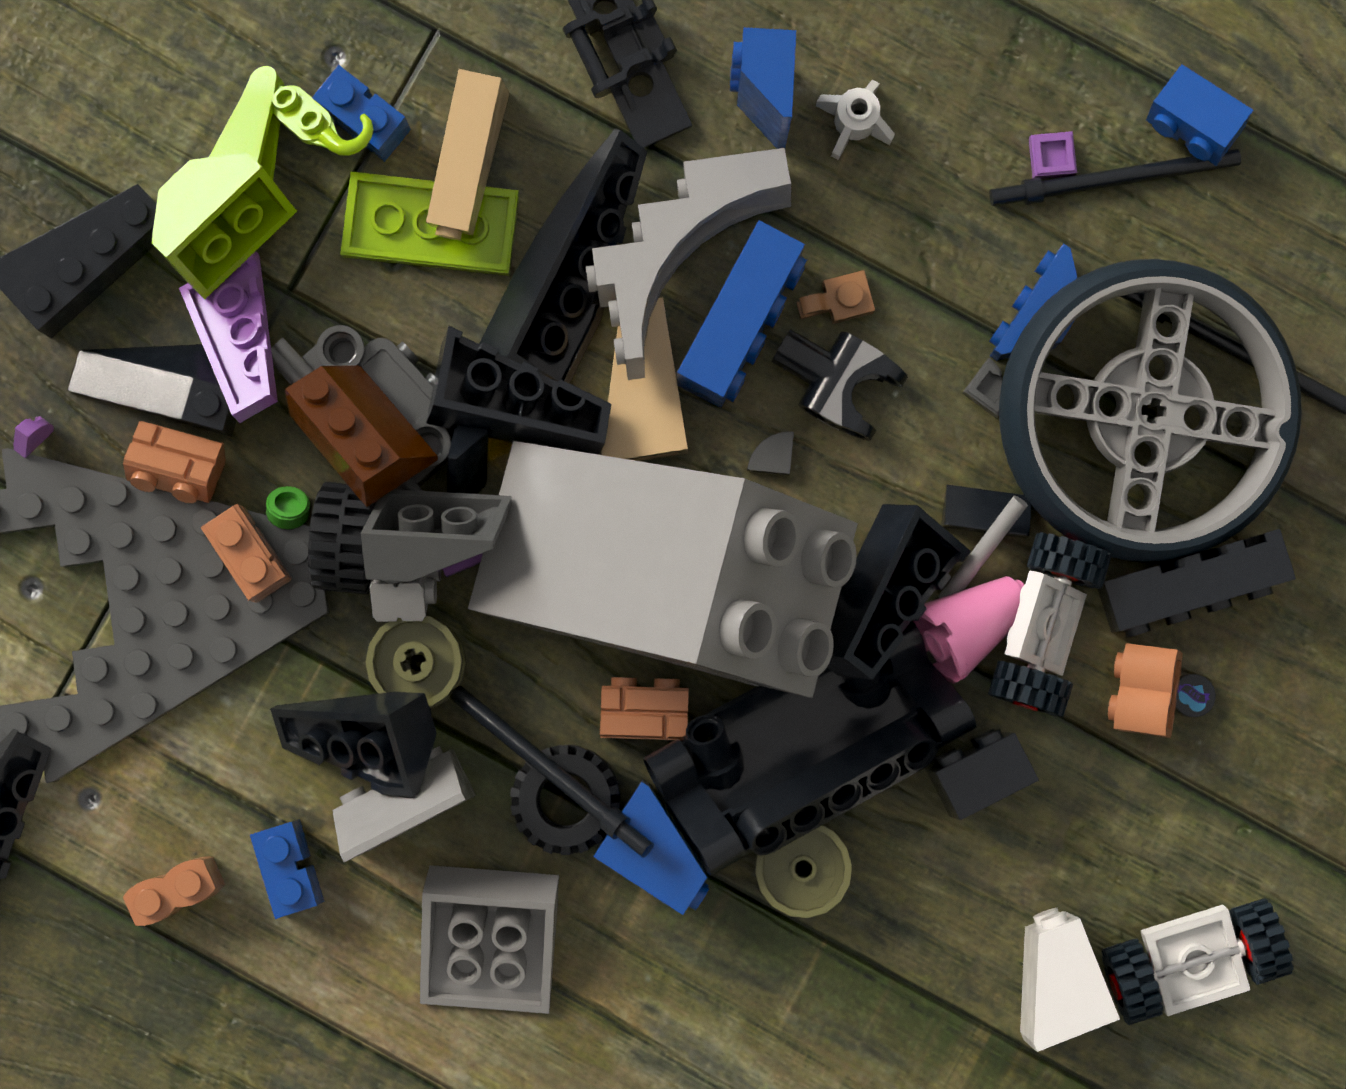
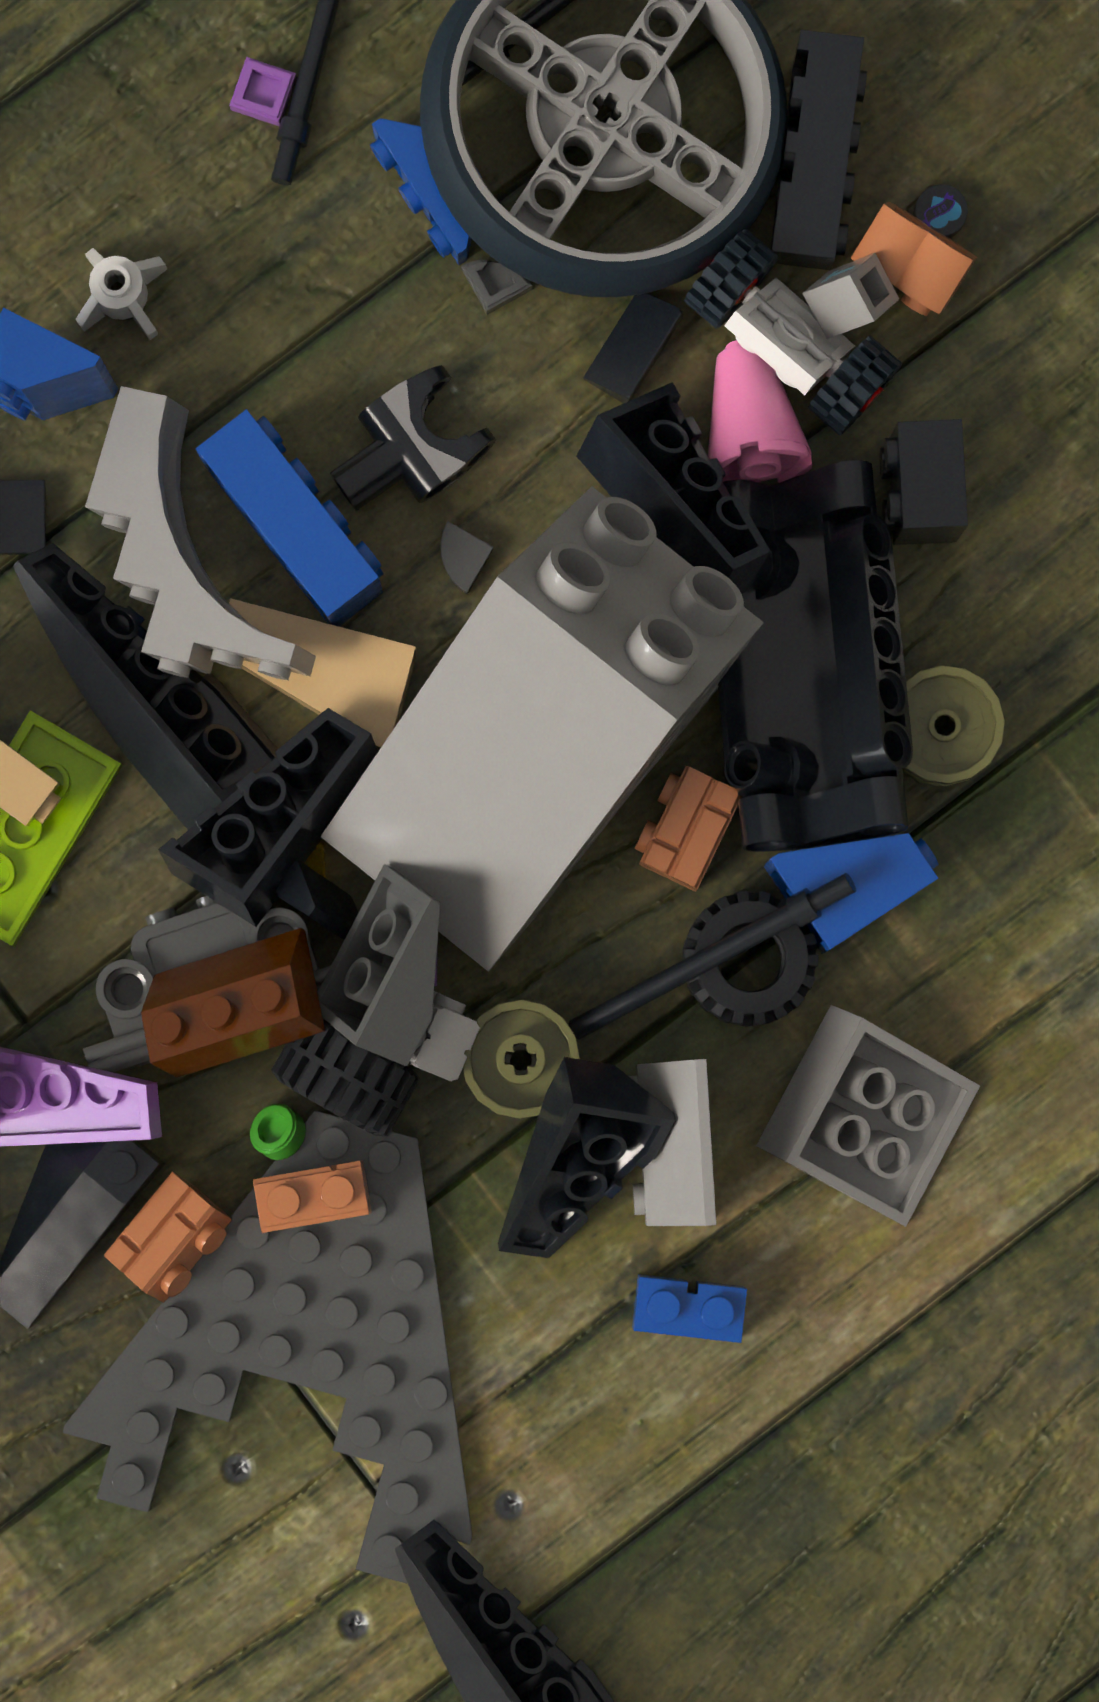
camera: 65 degrees left, 0 degrees up
medium lavender tile [13,416,54,458] -> none
nougat brick [123,856,225,926] -> none
medium nougat plate [796,270,875,324] -> none
light grey bar [938,495,1028,598] -> none
none -> light grey brick [802,253,899,339]

